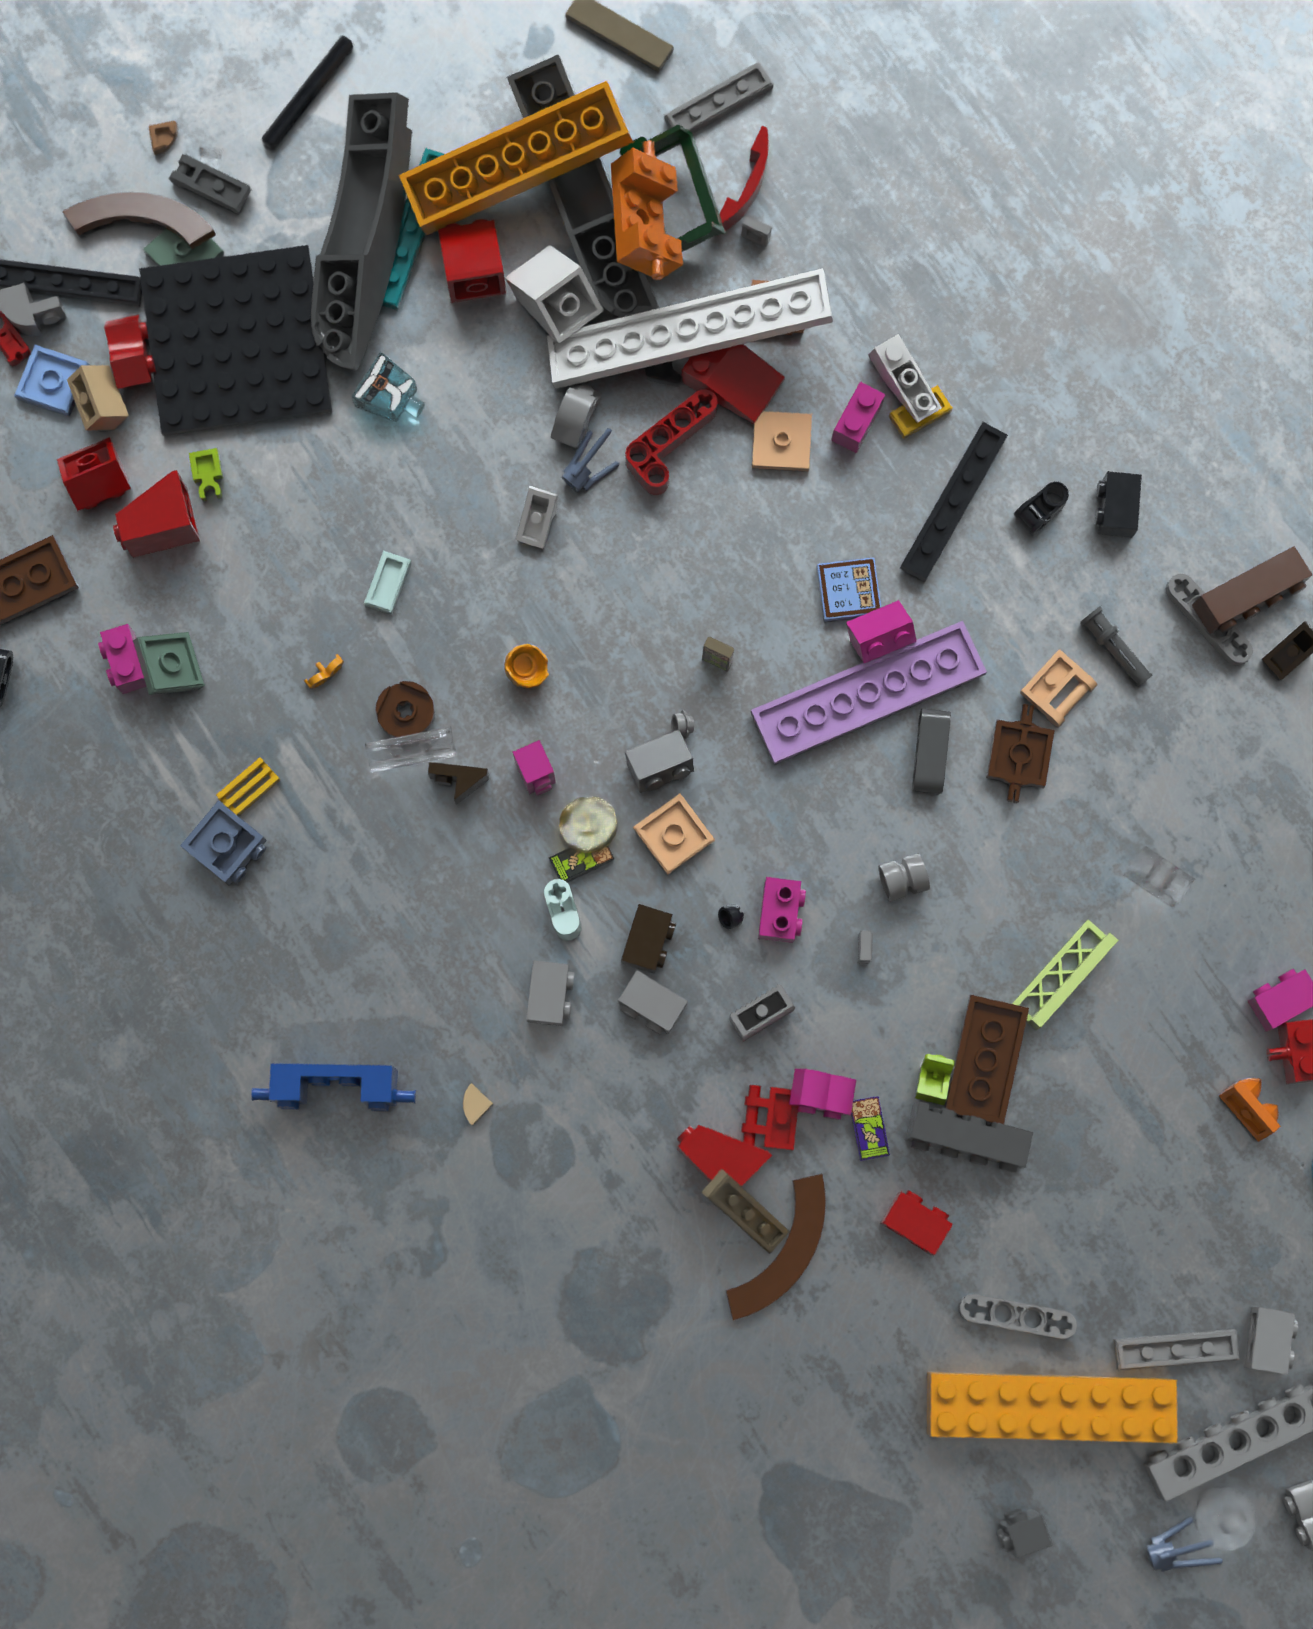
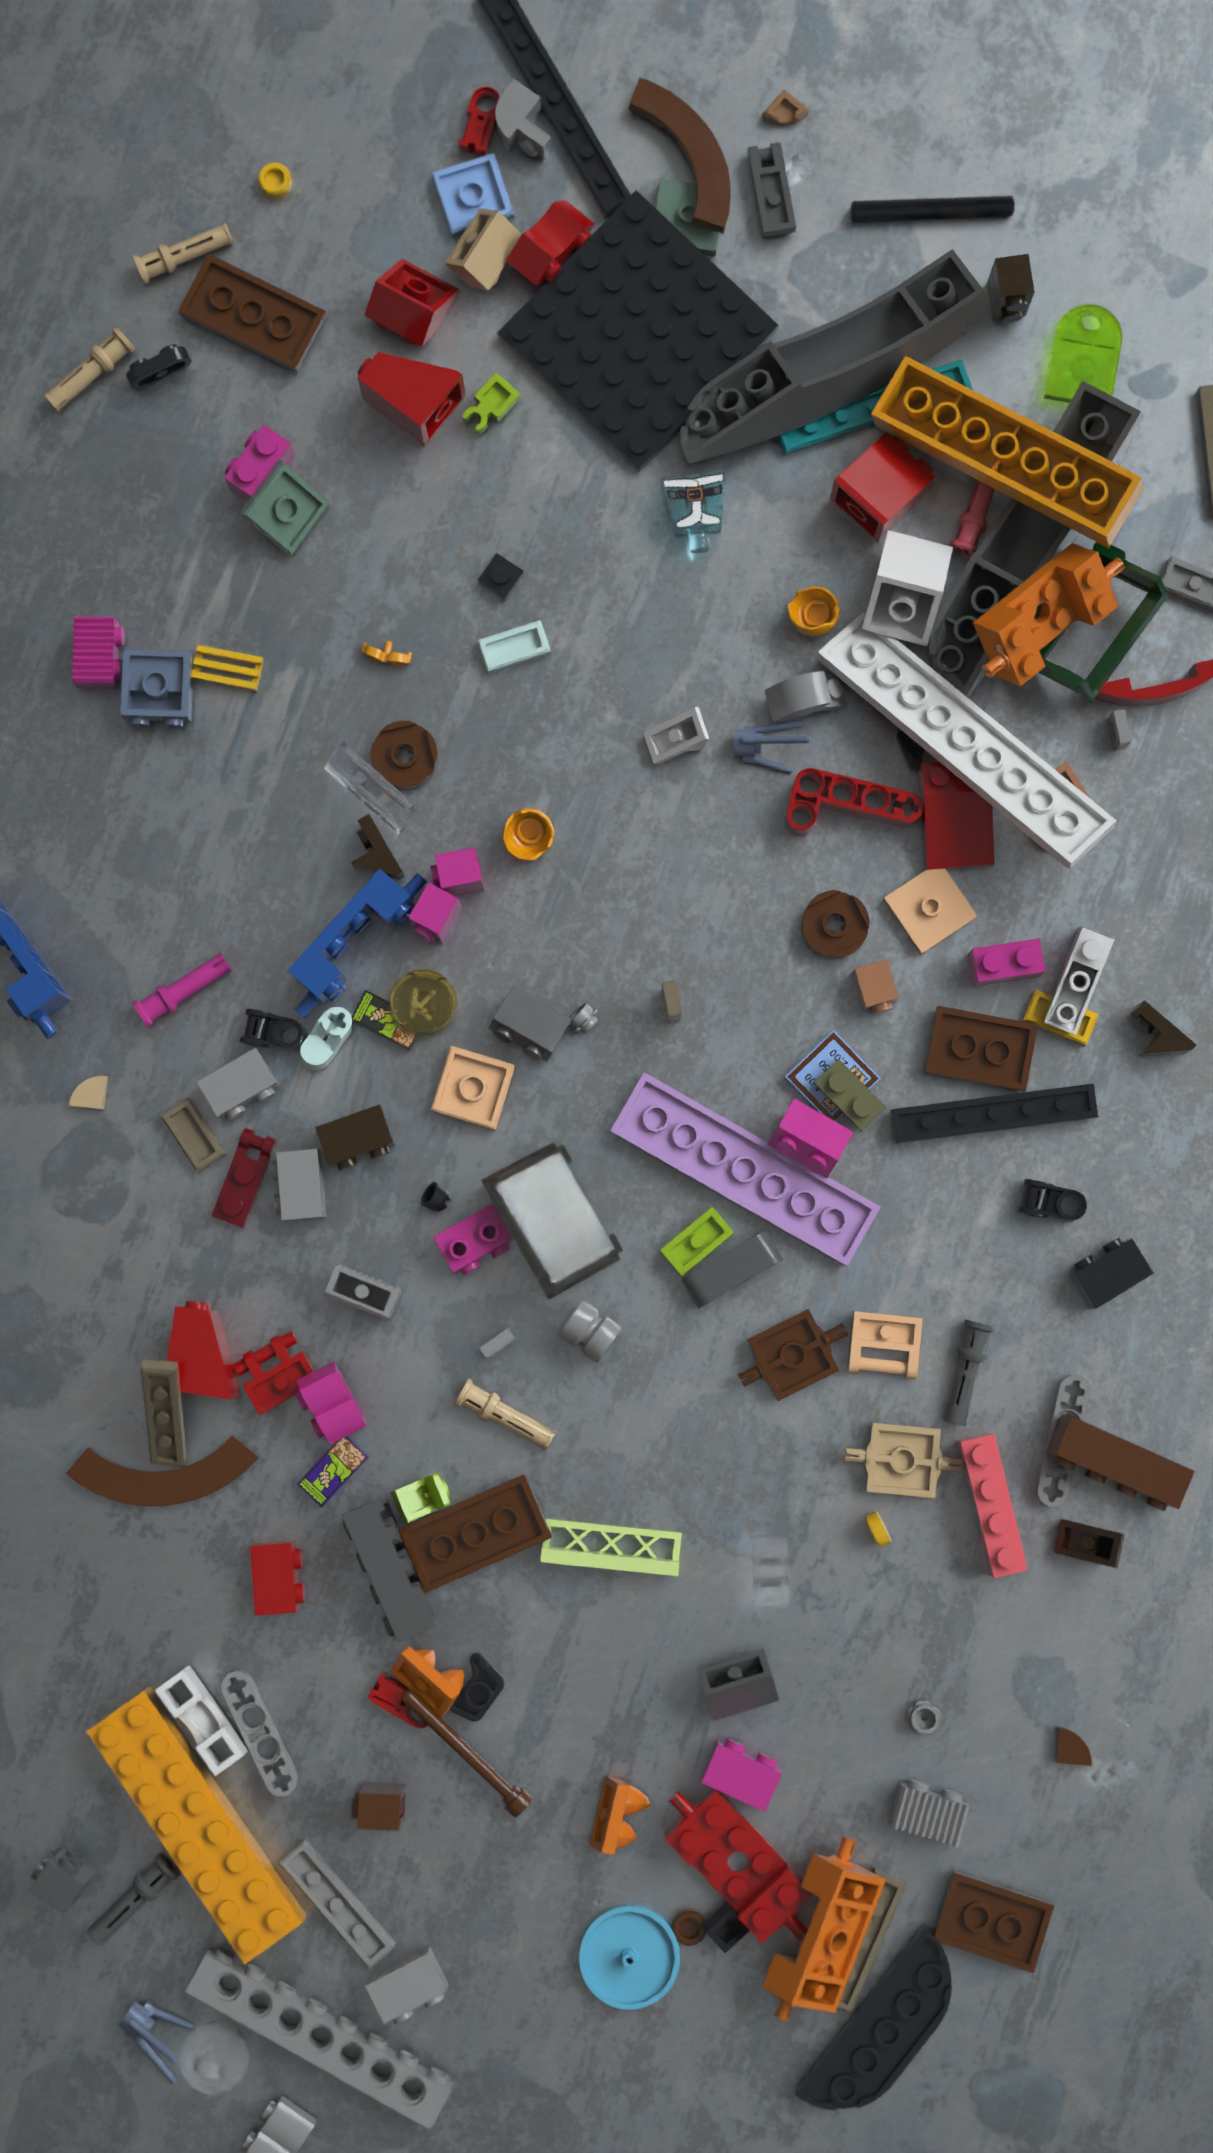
camera: 60 degrees right, 5 degrees up
none -> dark pink brick [72,617,125,689]
none -> dark grey pin [87,1853,181,1946]
none -> dark pink pin [132,952,232,1028]
none -> white arch [155,1665,249,1776]
none -> dark tan tile [160,1097,227,1173]
none -> dark red plate [211,1127,277,1228]
none -> black piece [239,1009,308,1052]
none -> blue brick [288,869,427,1018]
none -> reddish brown brick [351,1783,406,1831]
none -> red piece [368,1672,428,1728]
none -> orange tile [390,1646,464,1718]
none -> reddish brown piece [402,1690,533,1818]
none -> dark pink brick [430,847,485,897]
none -> black piece [449,1652,505,1722]
none -> tan pin [454,1378,556,1451]
none -> black plate [478,553,524,601]
none -> clear smoke windscreen [481,1142,623,1301]
none -> lime plate [660,1207,734,1277]
none -> dark grey brick [697,1649,779,1721]
none -> light orange hair [787,586,840,637]
none -> reddish brown plate [801,890,870,959]
none -> olive plate [814,1059,887,1132]
none -> tan plate [844,1422,963,1498]
none -> nougat brick [852,959,899,1014]
none -> yellow tile [865,1511,892,1547]
none -> reddish brown plate [924,1006,1038,1092]
none -> coral pin [949,480,995,558]
none -> coral arch [956,1433,1028,1578]
none -> dark brown brick [987,254,1035,323]
none -> clear neon green tile [1044,304,1123,403]
none -> dark brown slope [1130,1000,1197,1057]

